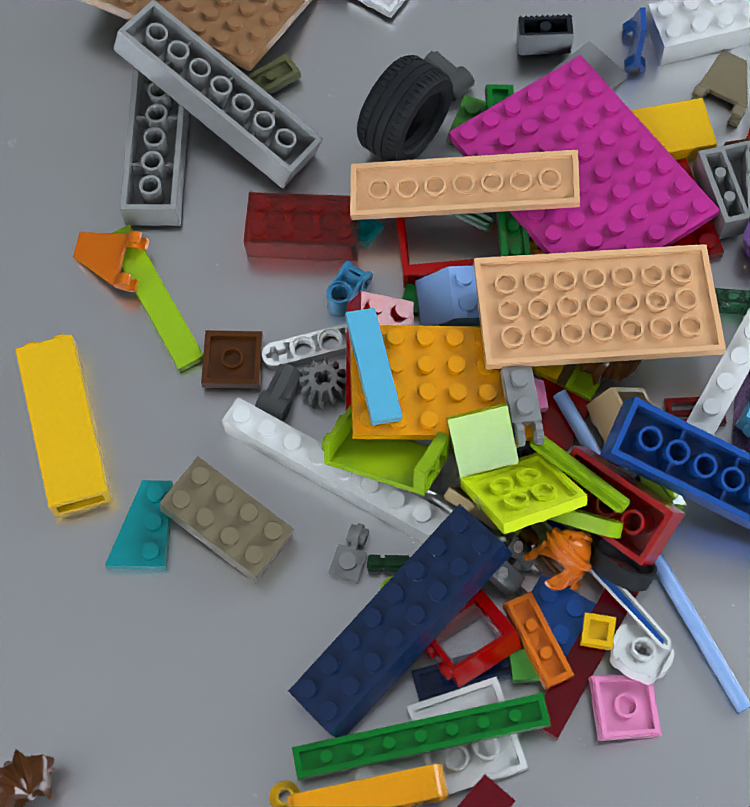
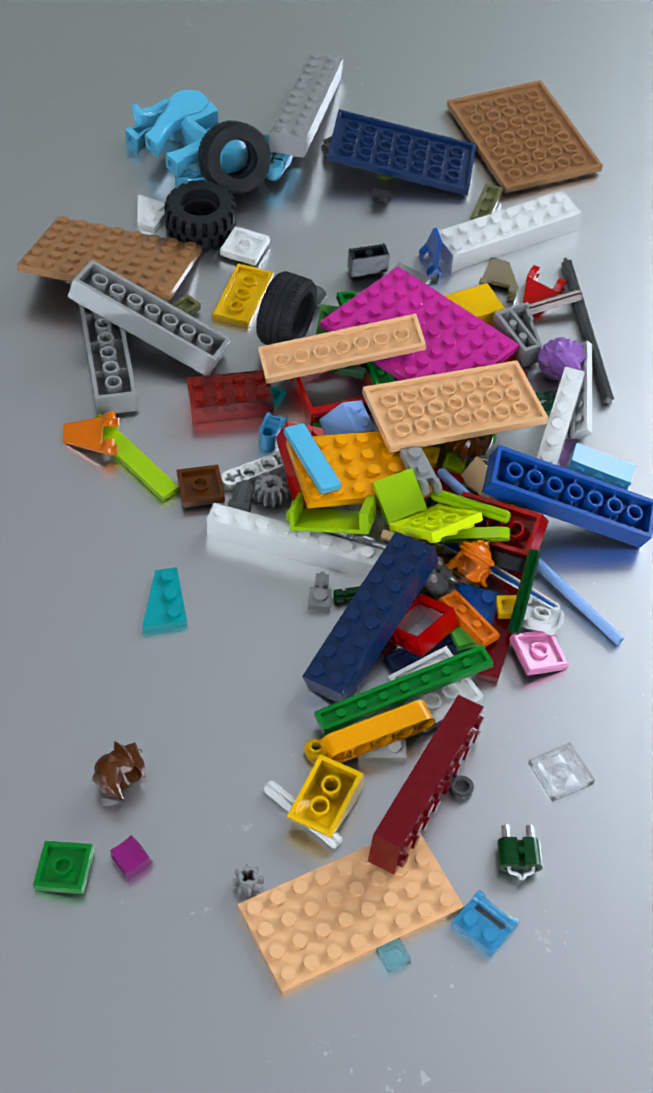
camera: 20 degrees left, 15 degrees down
yellow brick [15,334,113,516] -> none
dark tan brick [160,456,294,583] -> none
none -> yellow tile [212,264,274,329]
none -> dark green axle [508,549,541,635]

